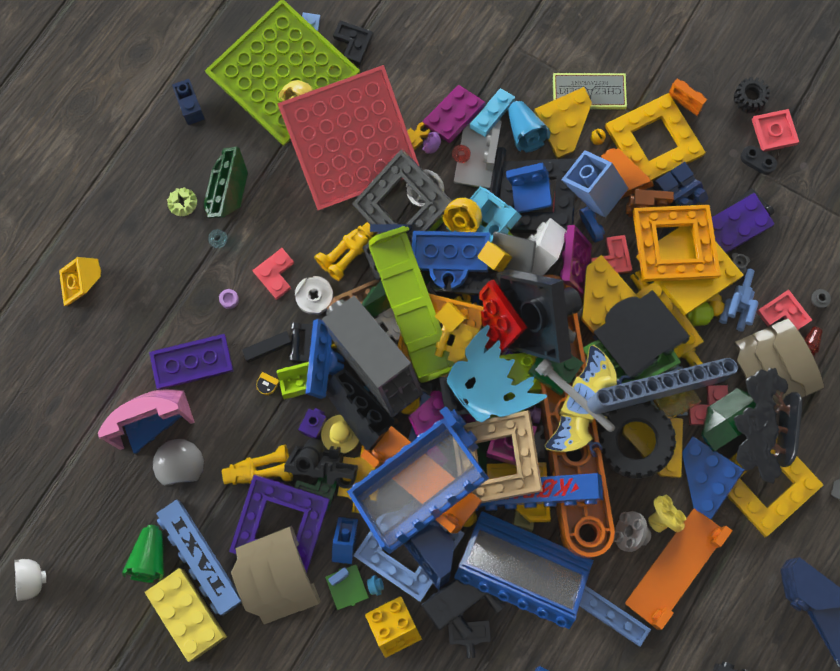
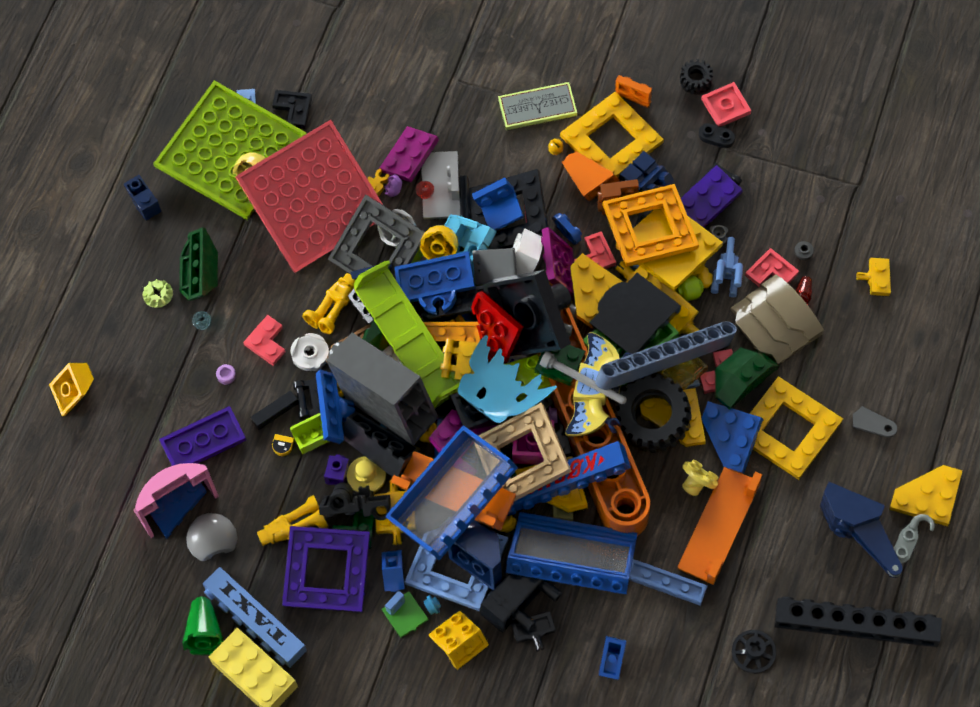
camera: 10 degrees left, 10 degrees down
white cylinder [14,559,46,601] -> none
dark tan slope [231,526,321,624] -> none
yellow panel [435,302,467,332] -> none
blue plate [440,406,479,452] -> none
medium azure plate [470,88,515,137] -> none
yellow panel [478,241,513,272] -> none
dark azure cone [508,101,551,152] -> none
yellow plate [534,87,592,159] -> none
medium blue slope [561,150,628,218] -> none
light grey plate [613,511,651,552] -> none
black plant [734,368,802,484] -> none

